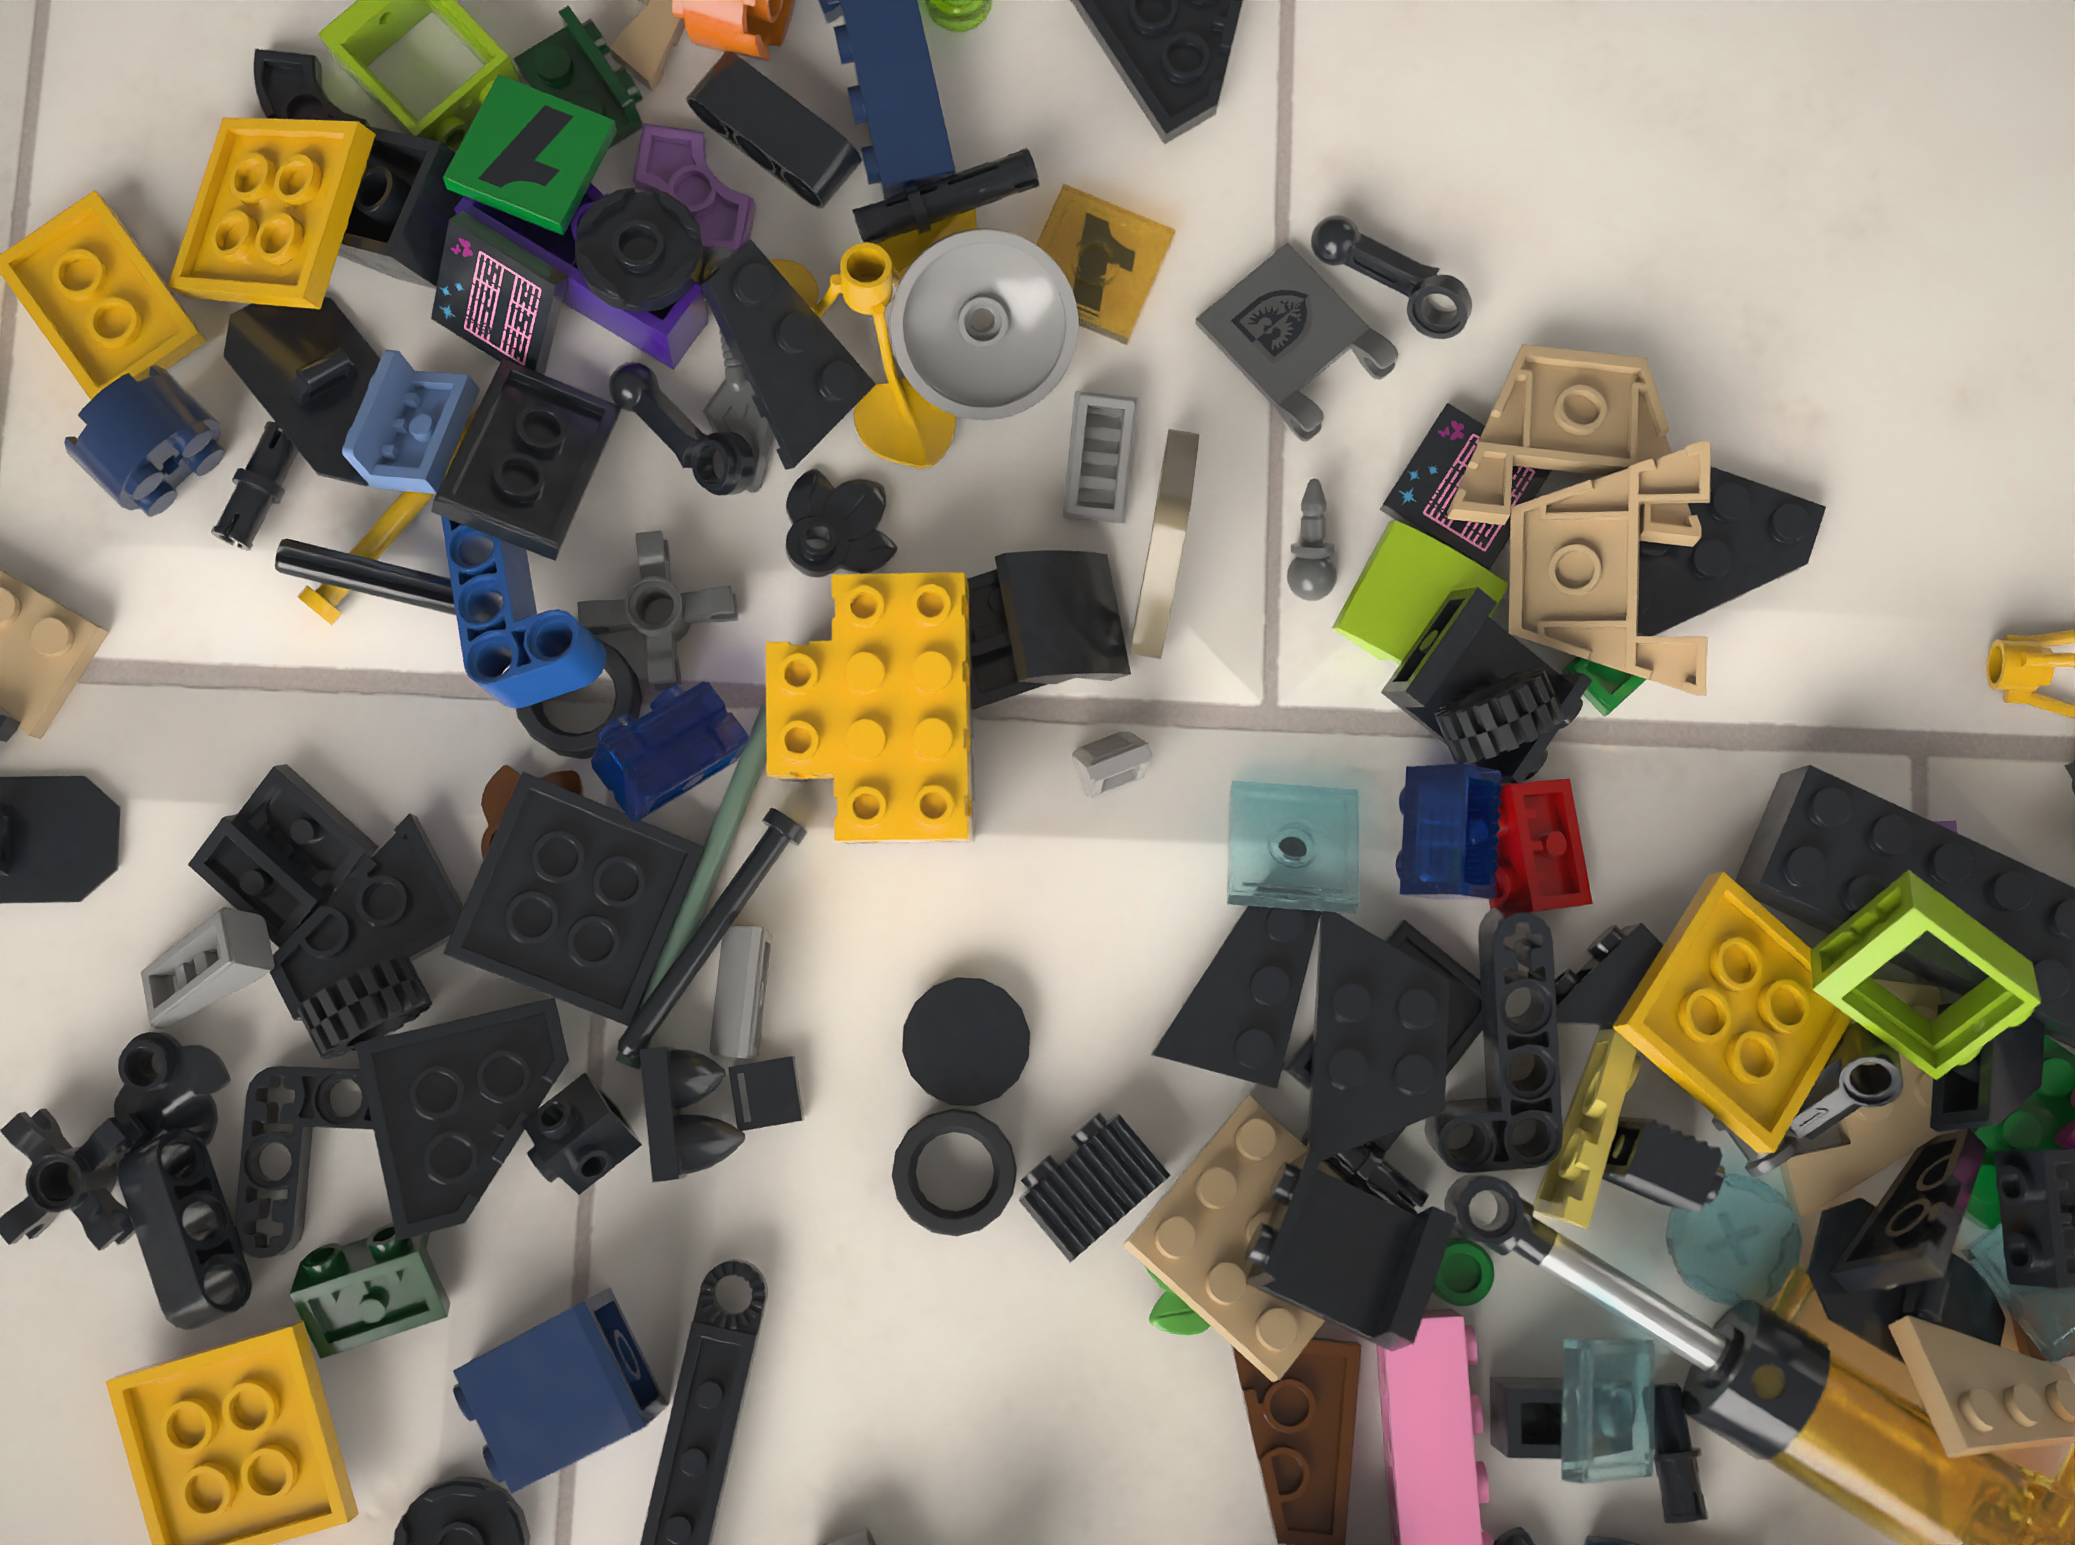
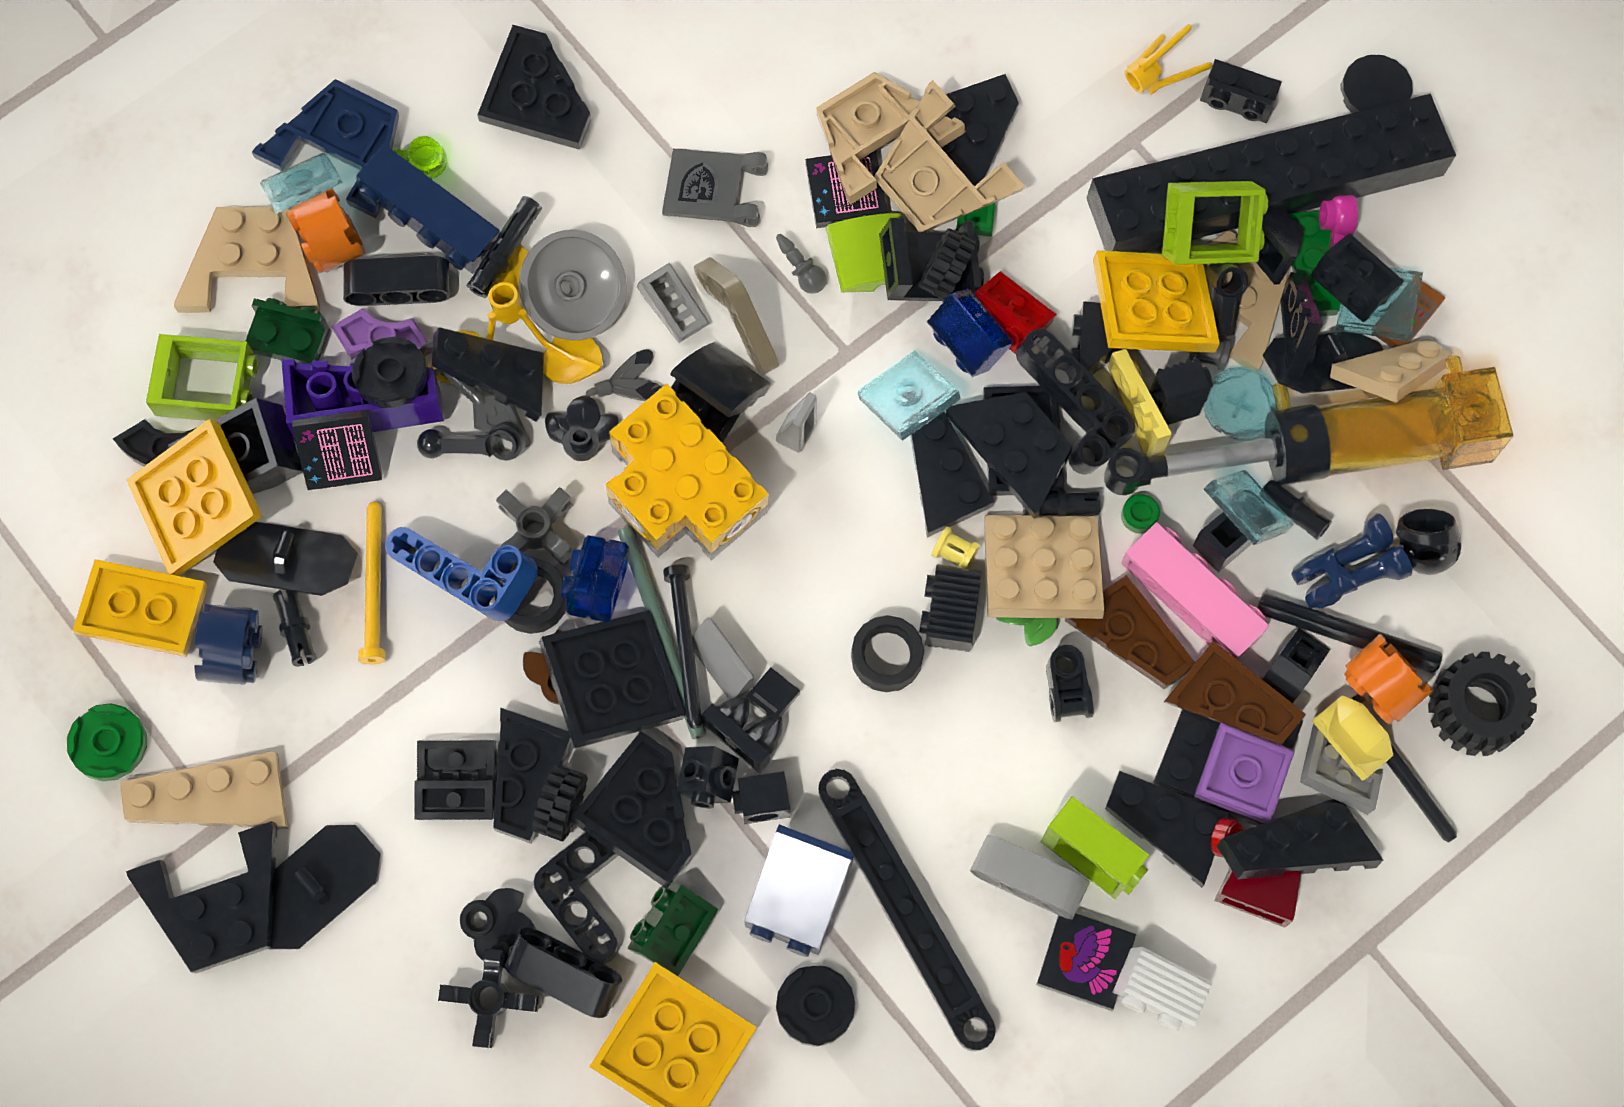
camera: 40 degrees left, 10 degrees down
light grey slope [141,907,275,1029] -> none
black axle [274,538,456,615] -> none
medium blue bracket [342,350,480,494] -> none
black tile [431,358,621,561] -> none
green tile [443,74,617,236] -> none
black tile [902,977,1030,1106] -> none
clear yellow tile [1036,184,1176,345] -> none
black panel [1245,1149,1457,1352] -> none
black piece [1311,215,1472,339] -> none
none -> dark grey piece [586,349,662,401]
none -> black brick [732,771,790,825]
none -> light yellow bush [931,526,980,569]
none -> black piece [1046,645,1094,722]

